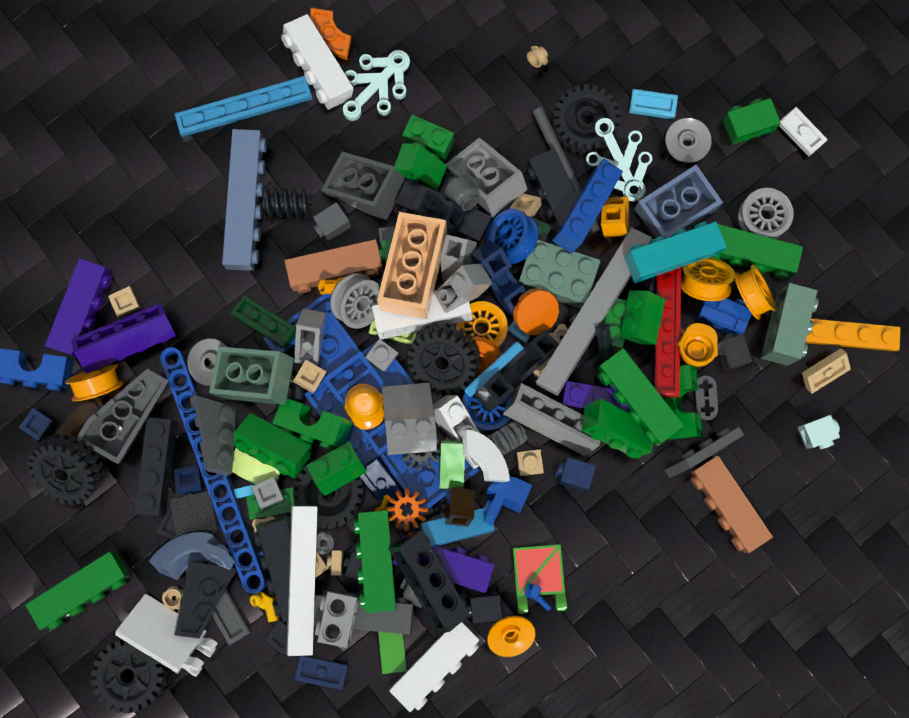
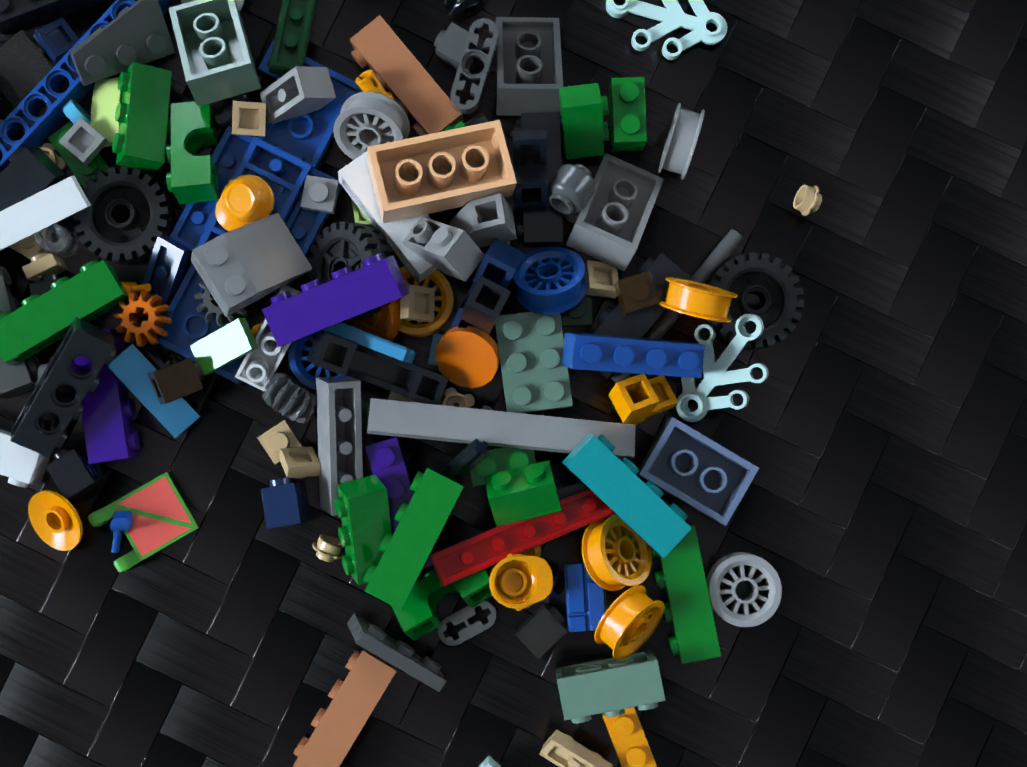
camera: 65 degrees right, 5 degrees up
green brick [306,442,367,496] -> none
white tile [462,430,510,482] -> none
blue brick [483,477,532,526] -> none
medium azure tile [629,89,678,120] -> none
light grey dish [665,118,711,163] -> none
green brick [723,98,781,145] -> none
white plate [779,107,828,156] -> none
none -> dark purple brick [262,253,409,347]
none -> tan plate [279,446,321,479]
none -> tan plate [312,534,343,562]
none -> tan plate [400,284,435,322]
none -> dark grey beam [450,18,499,114]
none -> black brick [460,276,511,334]
none -> dark brown brick [614,271,660,317]
none -> light grey wheel [658,103,705,180]
none -> light orange wheel [659,277,738,323]

